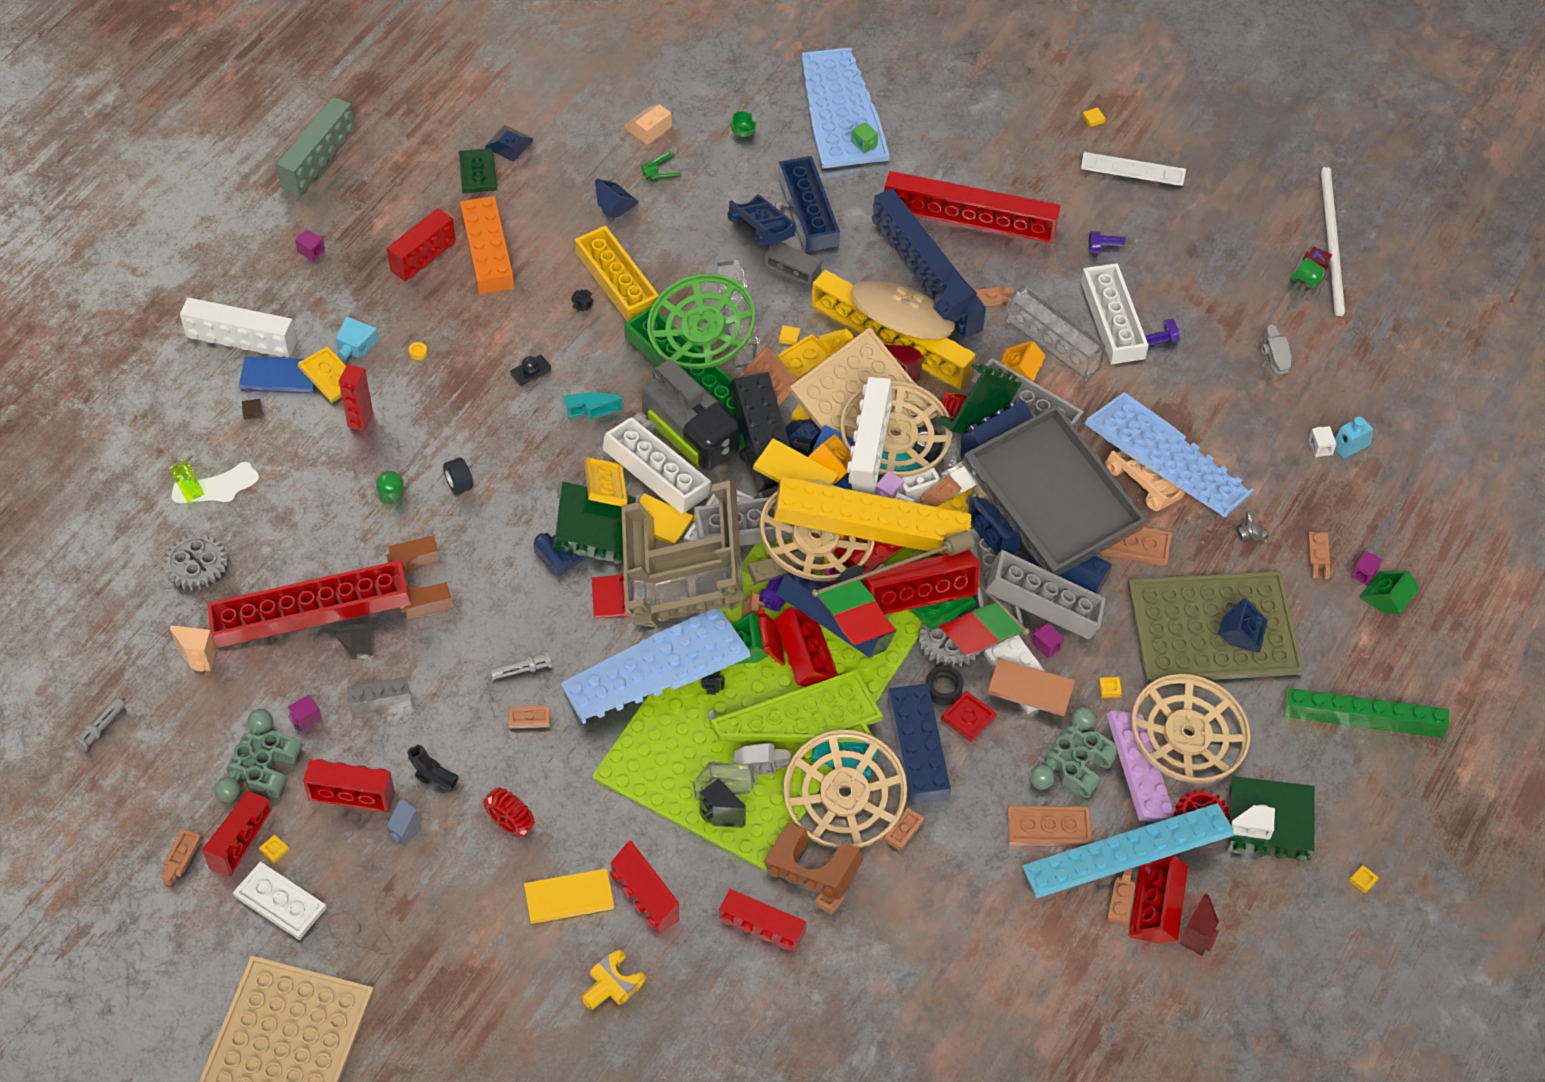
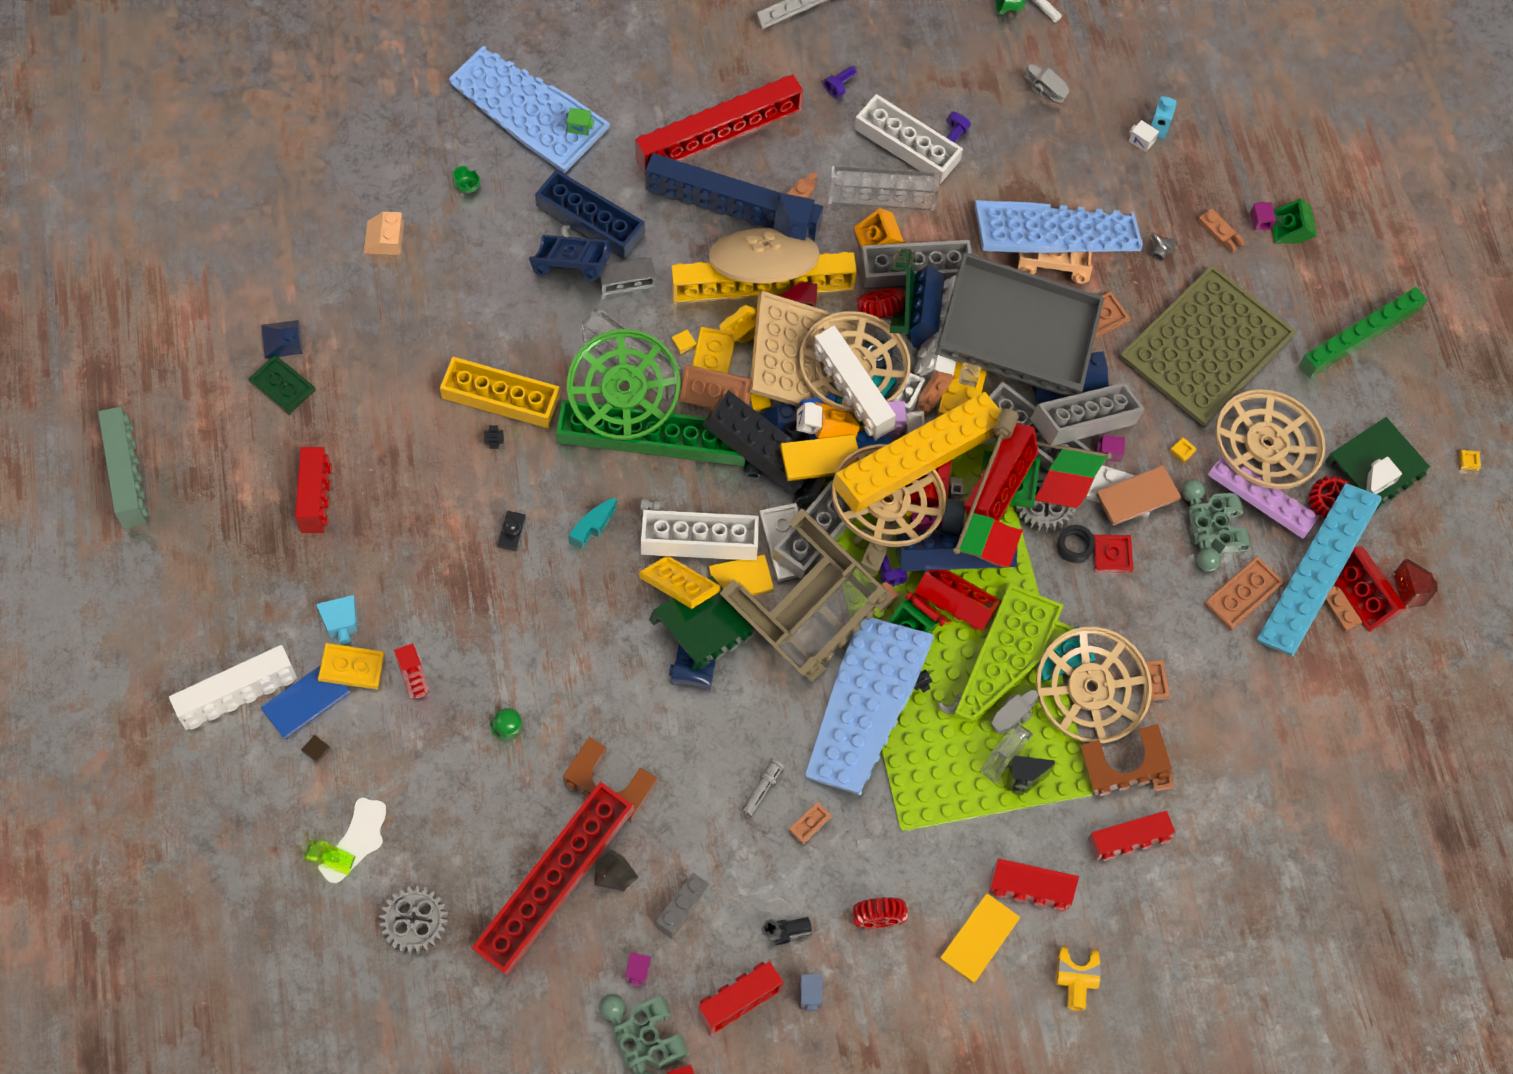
camera: 45 degrees left, 10 degrees up
light nougat slope [170,625,217,671] -> none
magenta brick [295,229,325,261] -> none
yellow tile [409,342,428,360] -> none
black wheel [443,457,473,494] -> none
orange brick [460,196,514,295] -> none
red piece [592,573,630,619] -> none
dark blue slope [595,178,639,217] -> none
green plant [641,151,681,180] -> none
piece [642,359,741,470] -> none
dark blue brick [887,684,951,805] -> none
dark blue slope [968,497,1022,555] -> none
dark blue slope [1218,598,1268,653] -> none
none -> white brick [797,402,822,434]

